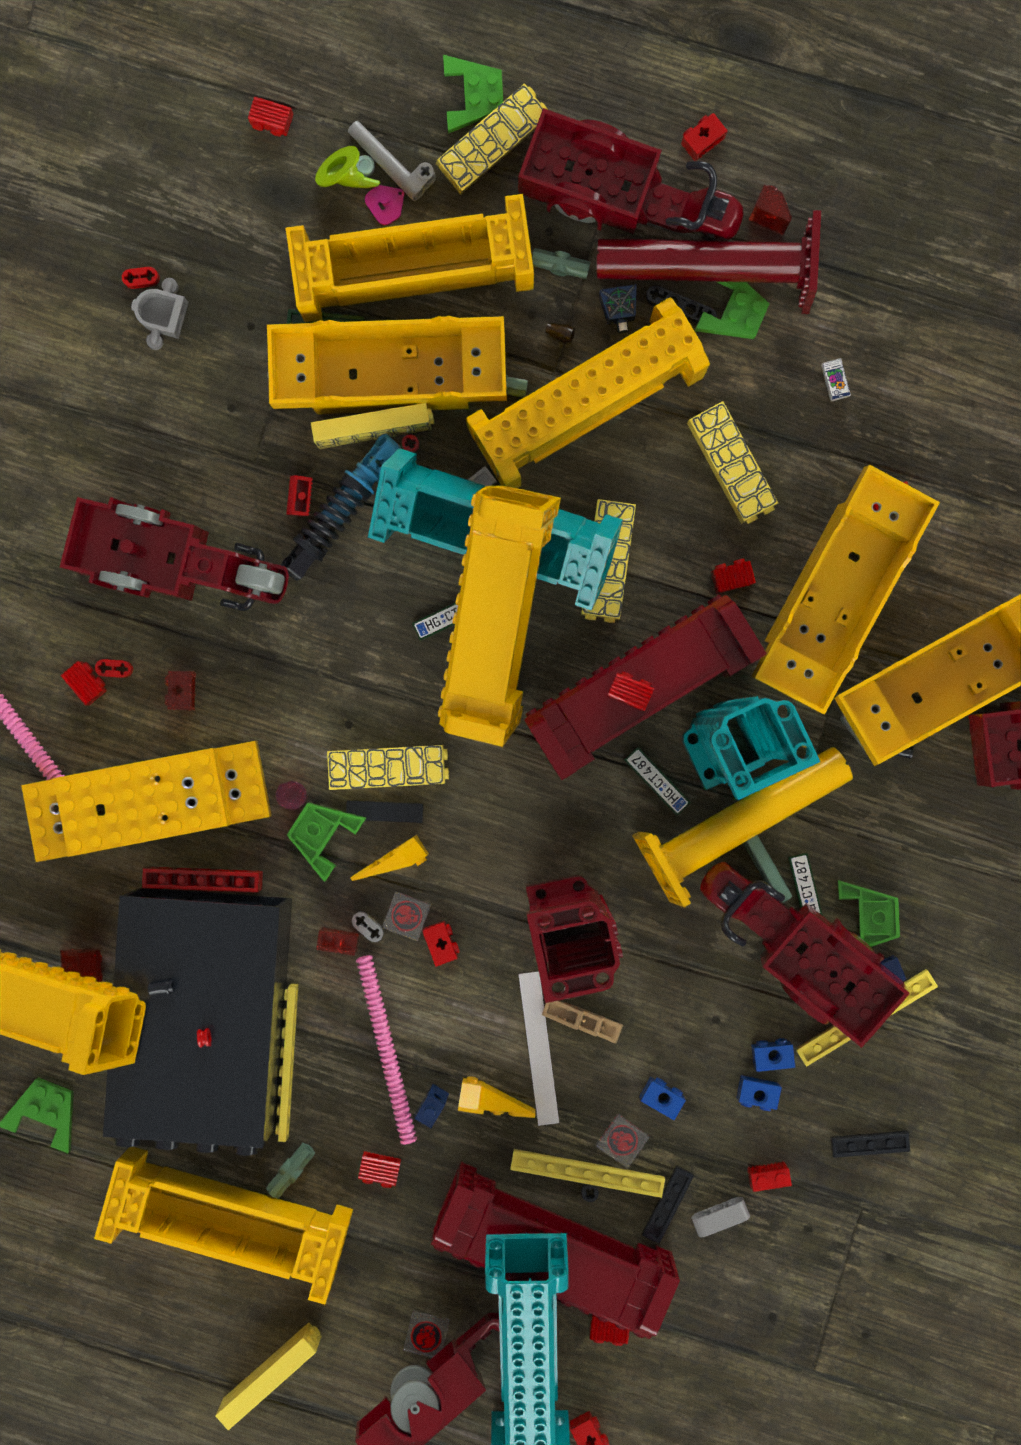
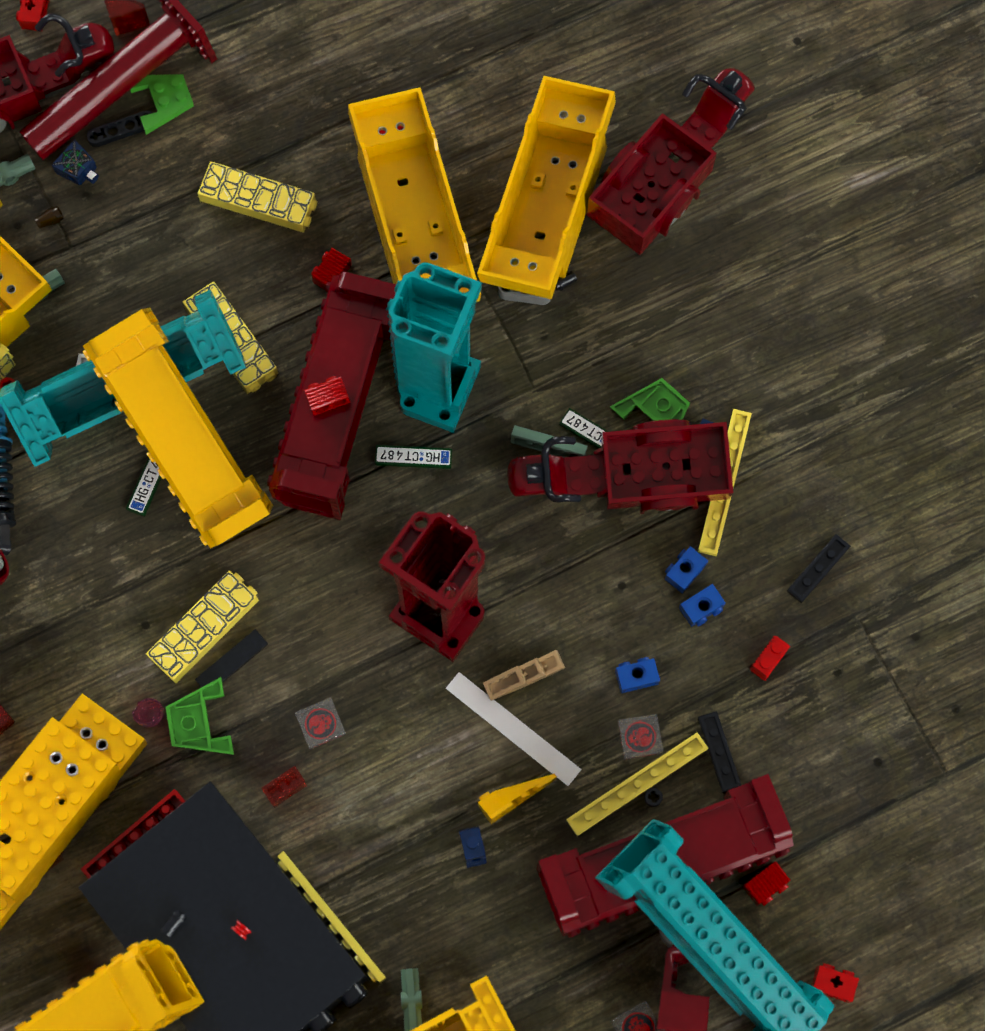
camera: 50 degrees left, 15 degrees down
yellow wedge [350,835,429,881] -> none
light grey beam [352,911,384,942] -> none
bright pink piece [356,955,417,1145] -> none
red brick [358,1152,401,1188] -> none
red brick [422,920,460,967] -> none
yellow brick [466,297,710,488] -> none
yellow piece [632,747,853,907] -> none
light grey beam [691,1197,750,1237] -> none
tile [821,358,851,402] -> none

